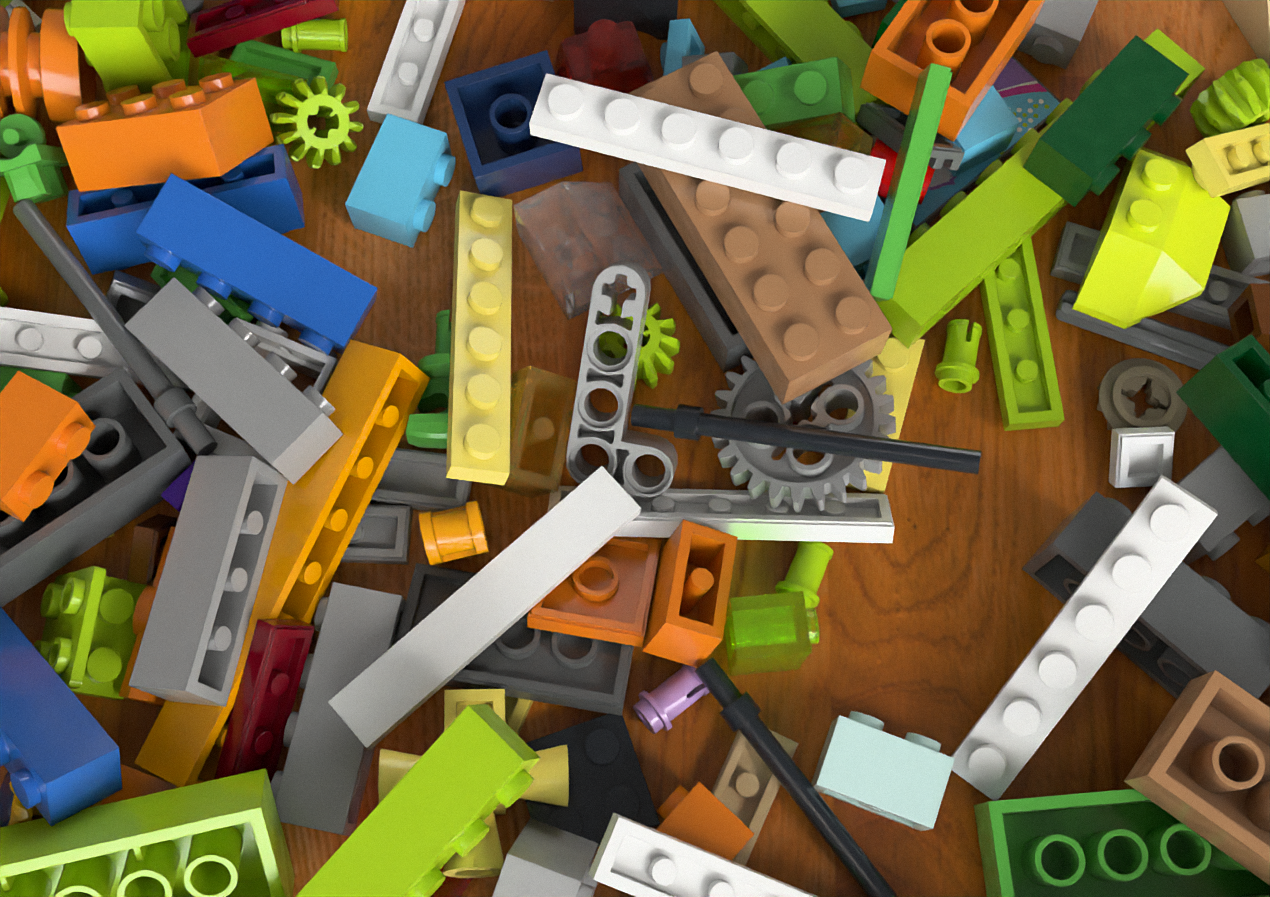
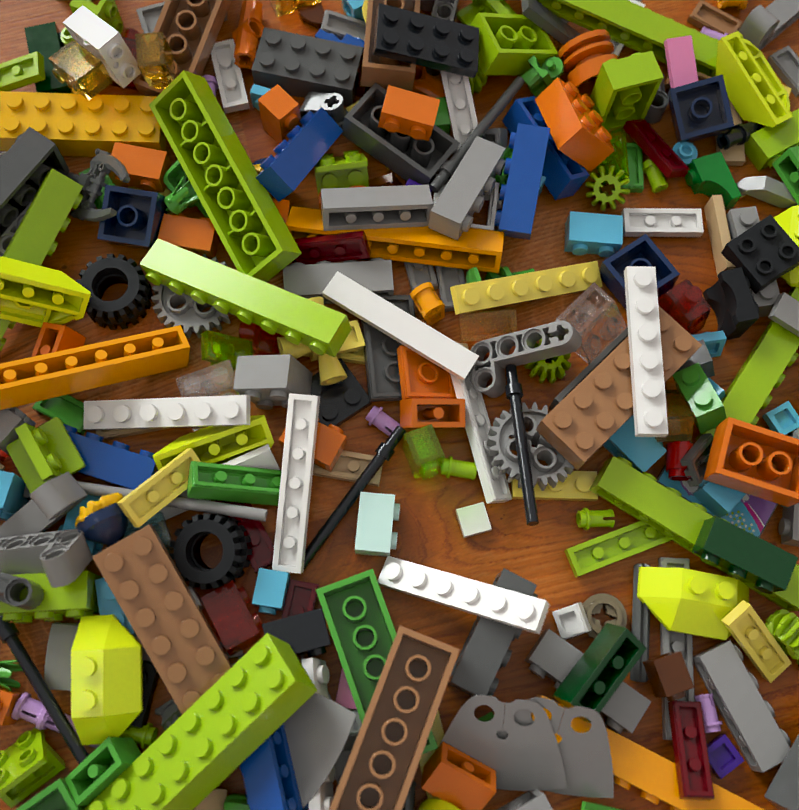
camera: 70 degrees right, 0 degrees up
bright green tile [864,63,953,302] -> none
none -> white tile [455,502,492,538]

